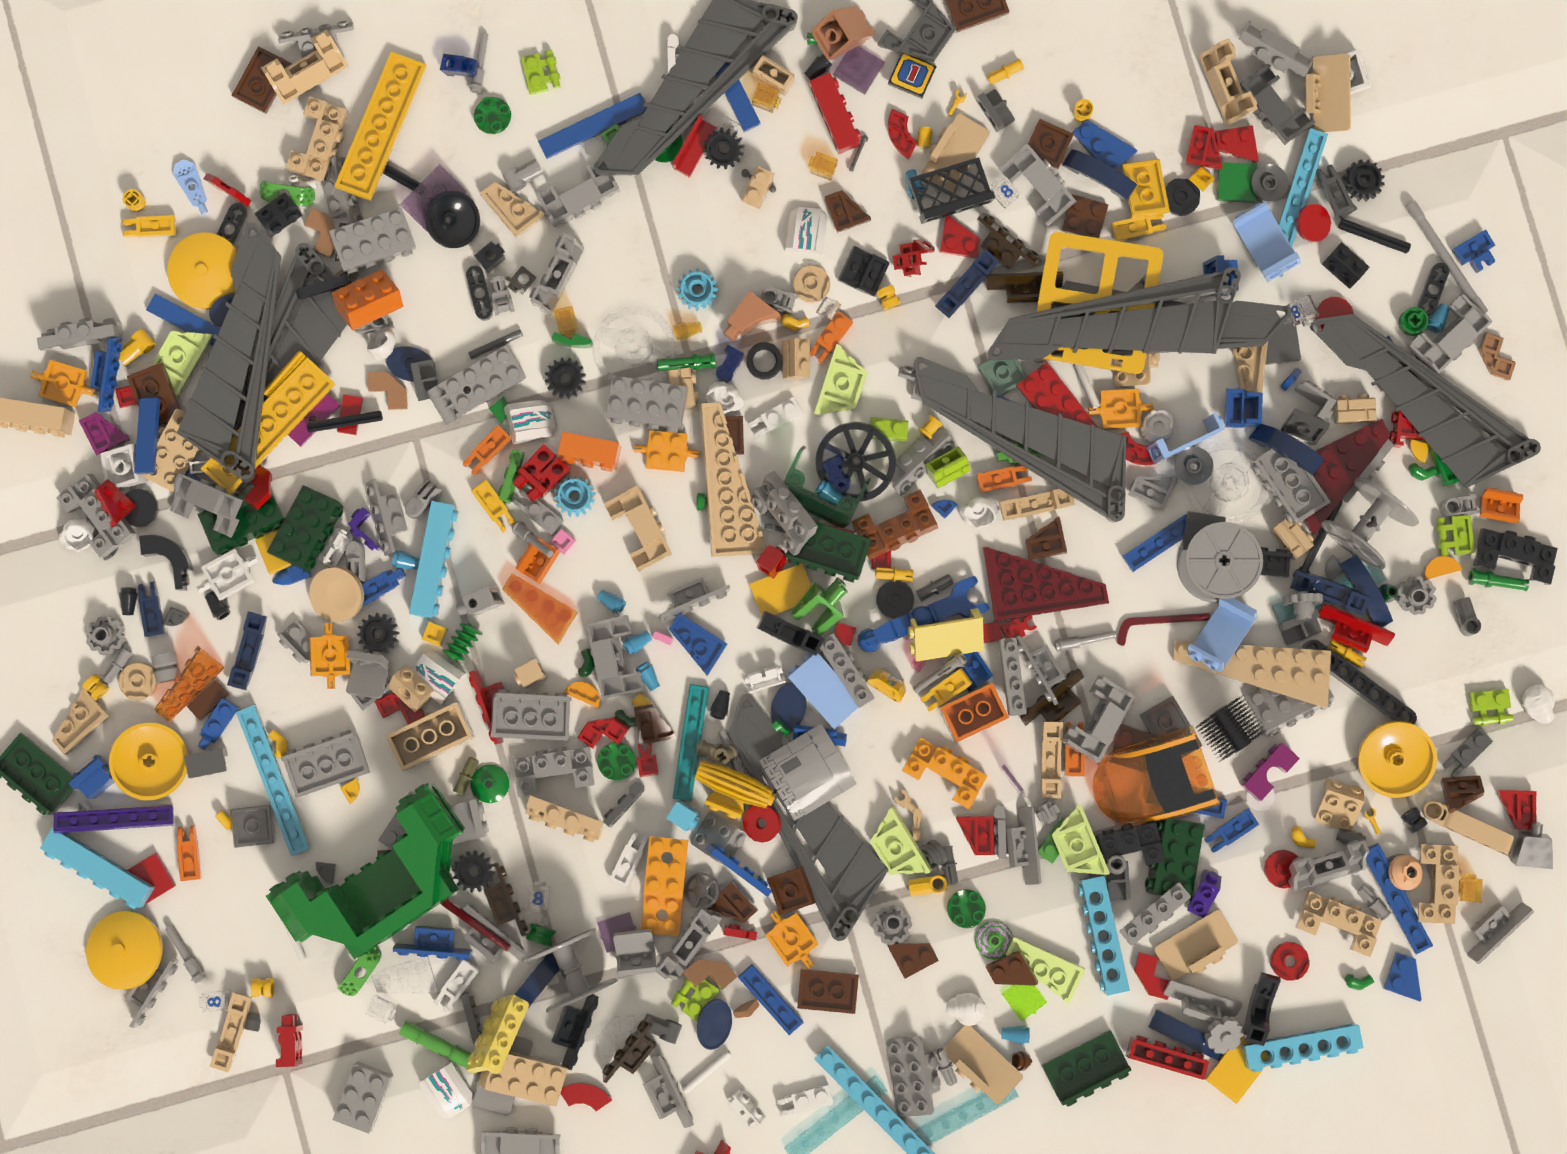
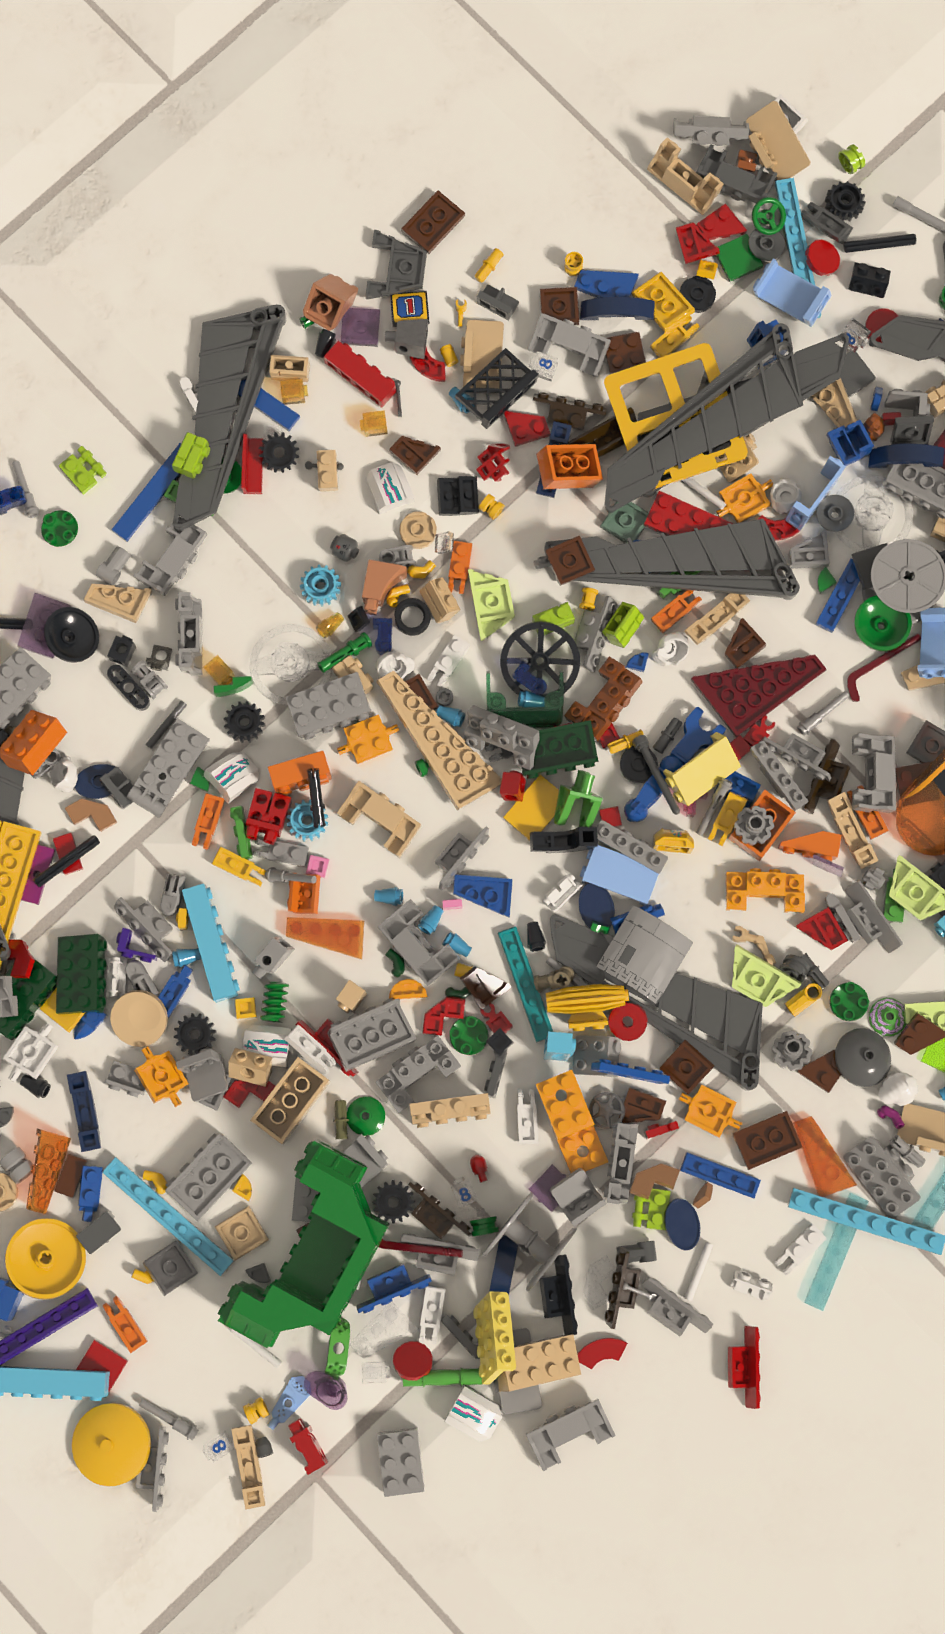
camera: 25 degrees left, 5 degrees down
none -> lime brick [172,432,210,479]
none -> yellow tile [176,908,189,930]
none -> tan tile [215,1206,269,1261]
none -> light blue piece [267,1376,312,1430]
none -> white hinge [284,1025,336,1075]
none -> clear purple piece [304,1371,348,1410]
none -> black pin [307,768,326,827]
none -> dark grey head [330,534,359,562]
none -> black tile [347,606,370,632]
none -> flat silver torso [385,319,428,359]
none -> yellow arm [386,584,410,608]
none -> red tile [393,1341,433,1381]
none -> dark grey bush [436,688,453,707]
none -> dark azure cone [436,705,466,727]
none -> red cylinder [470,1155,488,1183]
none -> black tile [486,1028,514,1056]
none -> orange brick [536,444,603,489]
none -> reddish brown plate [545,535,595,586]
none -> light grey hinge [623,1282,657,1302]
none -> dark grey piece [632,735,680,815]
none -> light grey plant [734,806,774,846]
none -> dark orange bracket [735,150,757,172]
none -> green piece [752,197,786,235]
none -> orange slope [778,831,842,862]
none -> clear orange wing [793,1116,857,1197]
none -> green tile [817,567,837,594]
none -> dark grey dish [835,1028,891,1087]
none -> lime wheel [838,144,865,174]
none -> green dish [854,595,912,651]
none -> dark orange rock [863,413,885,441]
none -> magenta arm [877,1105,905,1129]
none -> red tile [881,412,902,426]

